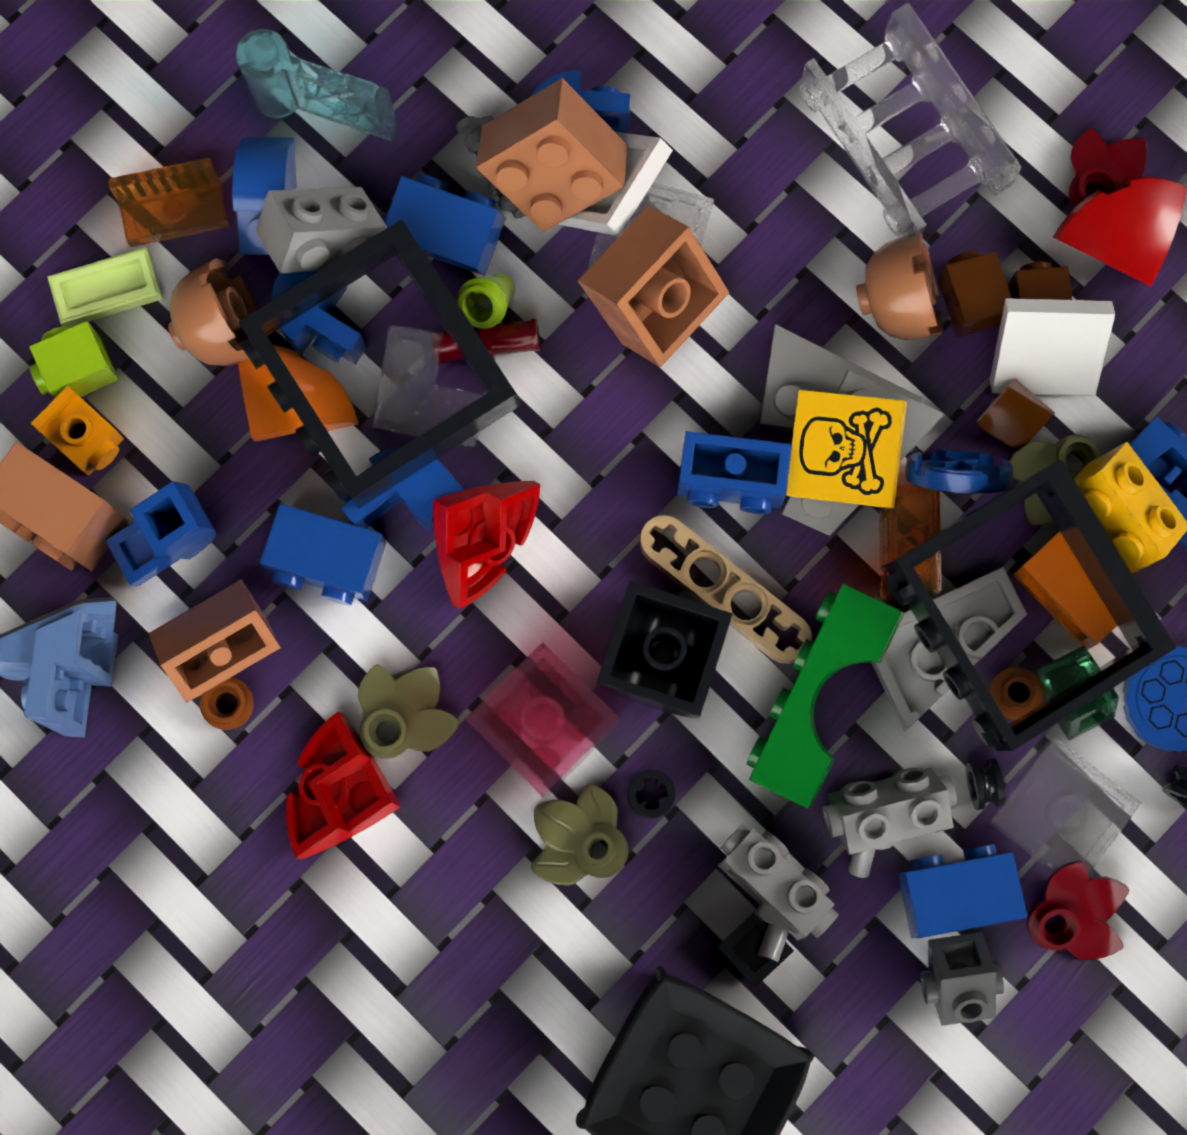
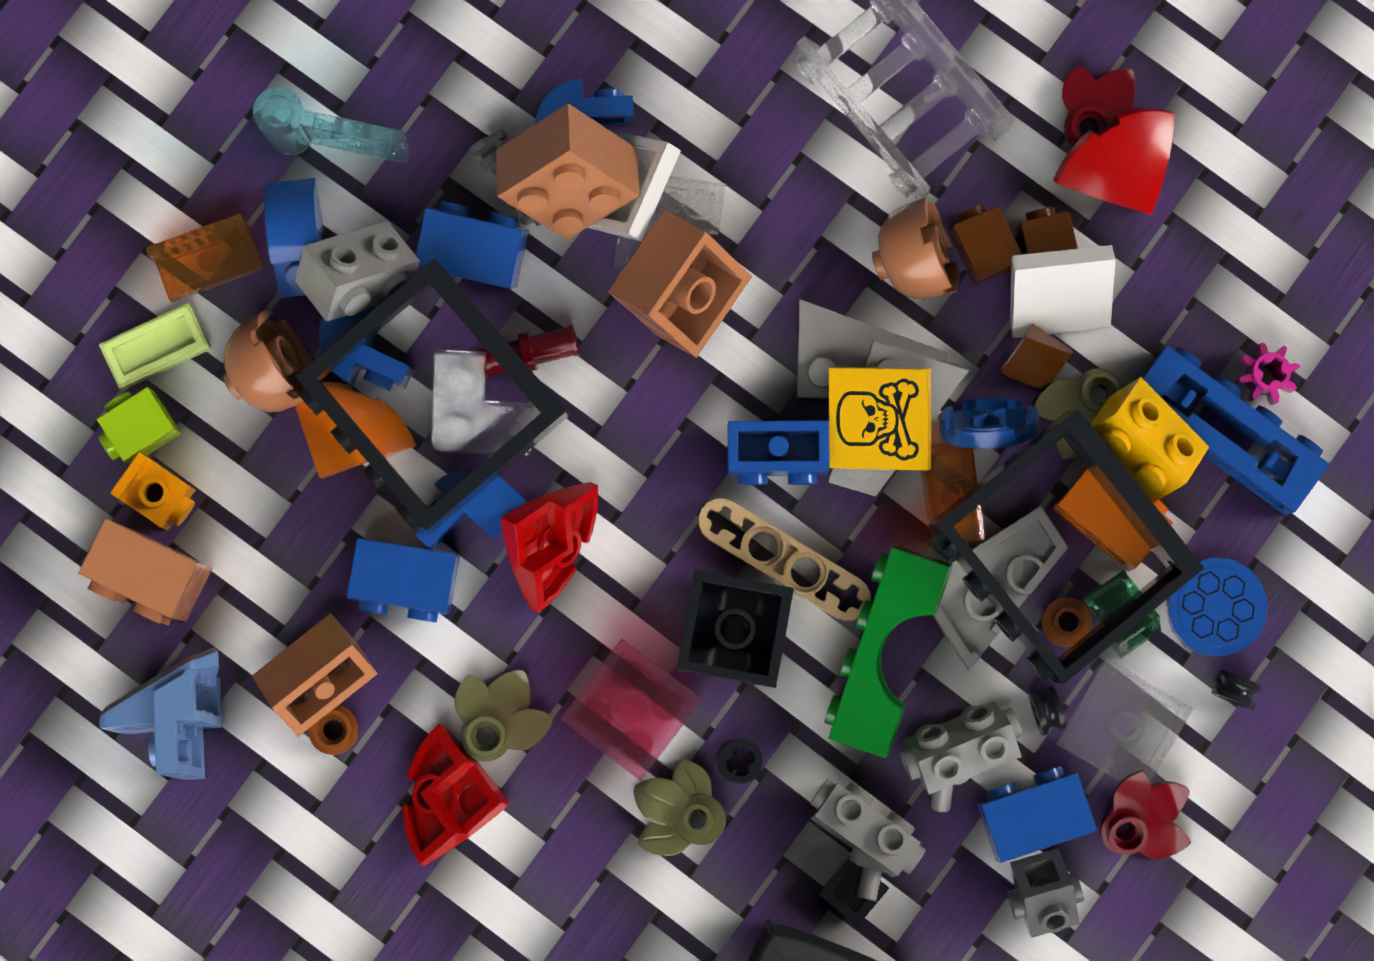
camera: 10 degrees left, 5 degrees up
blue brick [106,481,216,586] -> none
lime cone [457,273,515,329] -> none

